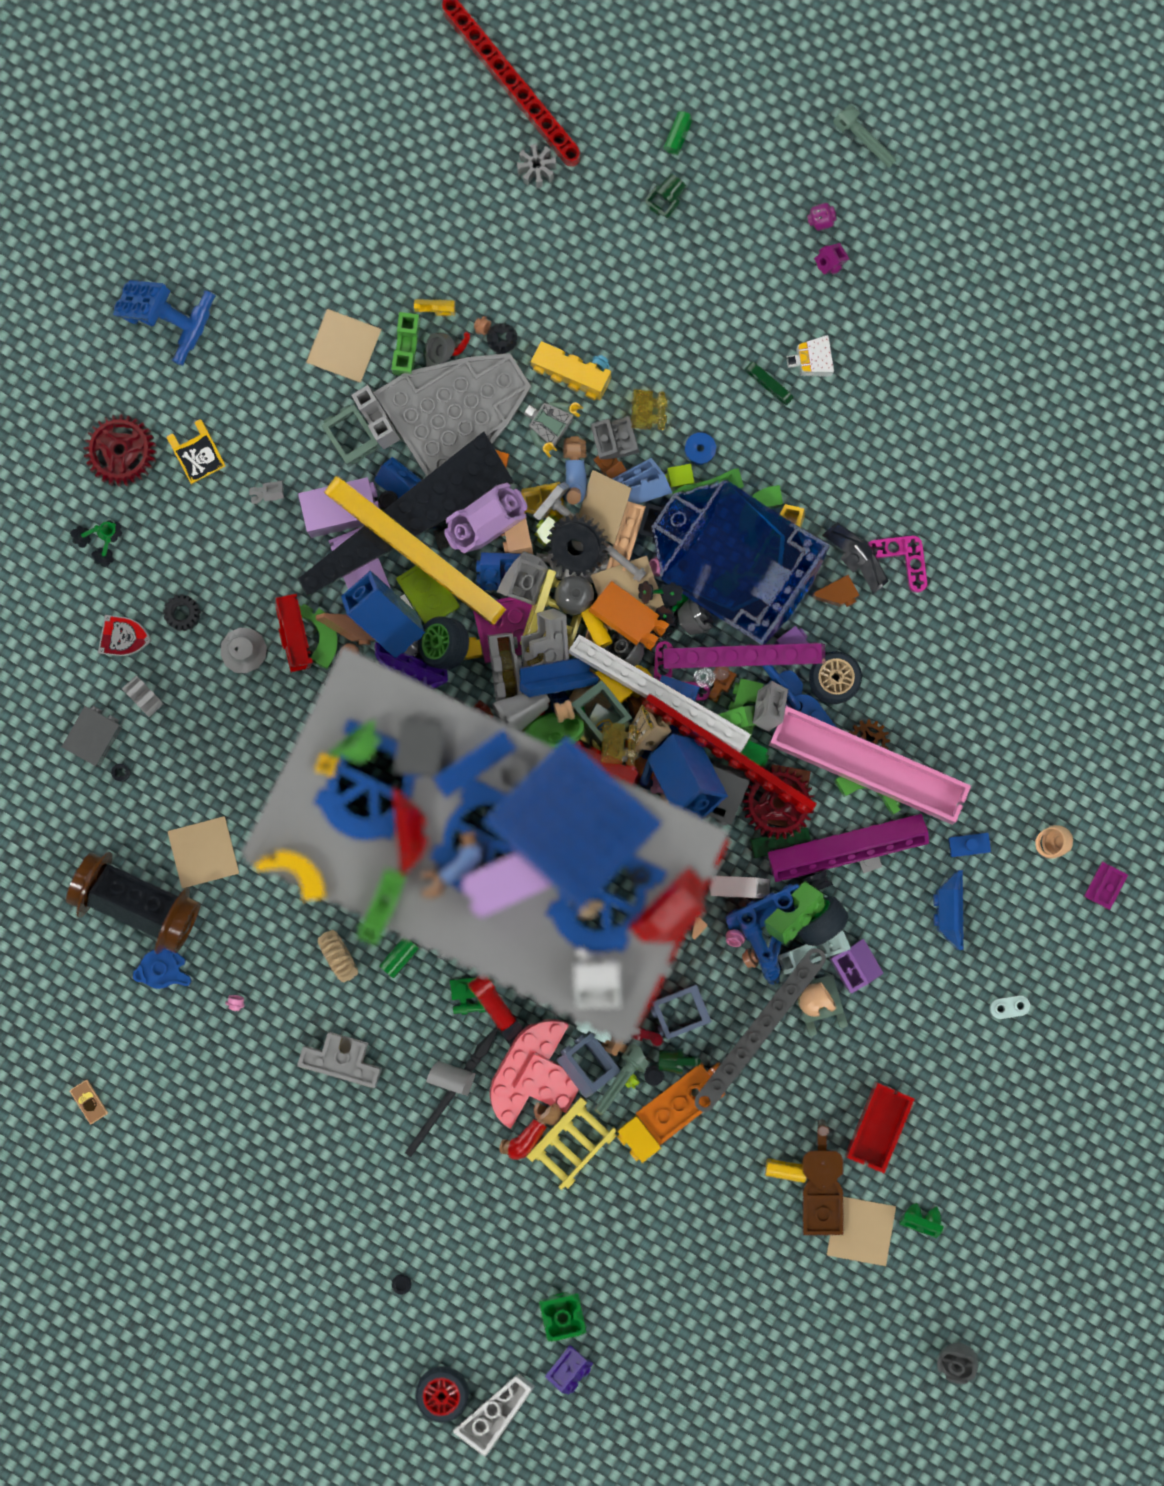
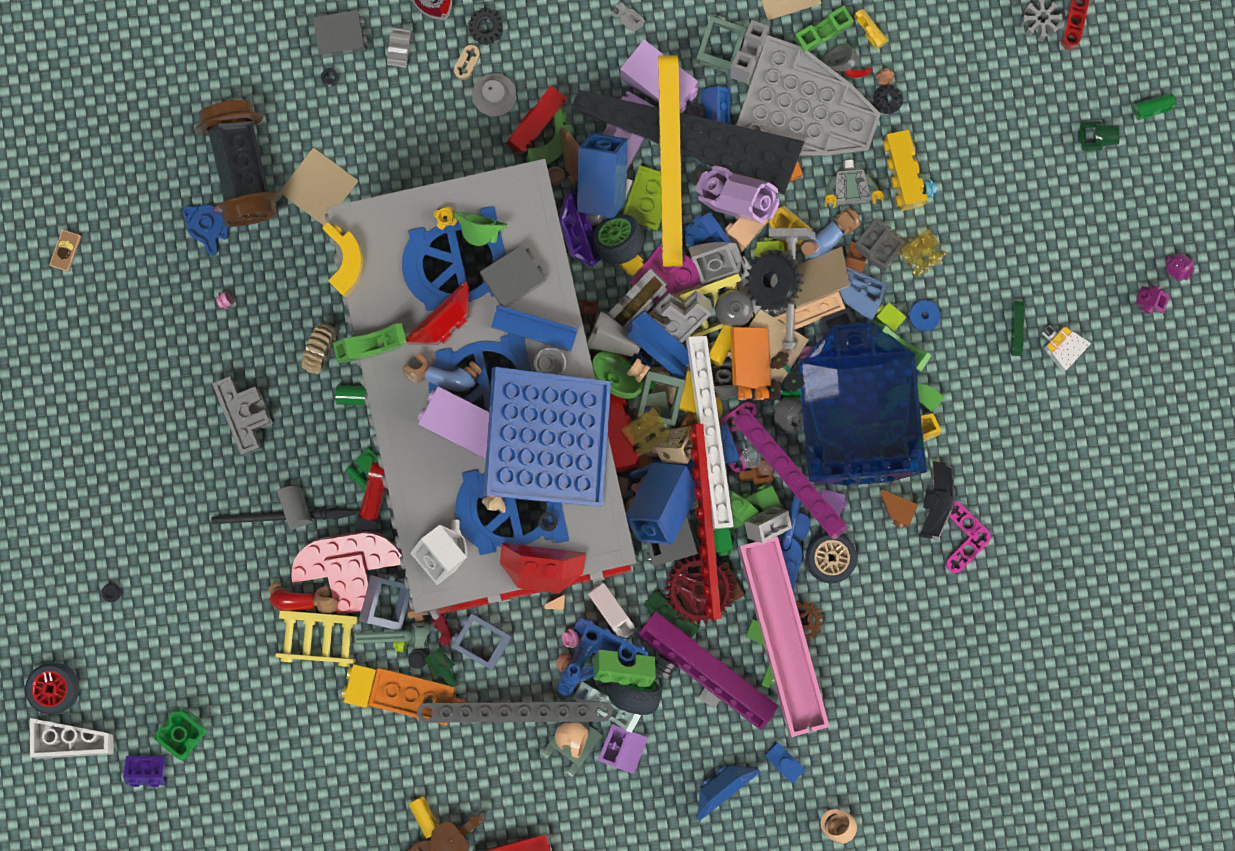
camera: 50 degrees right, 0 degrees up
none -> tan beam [454,45,480,80]

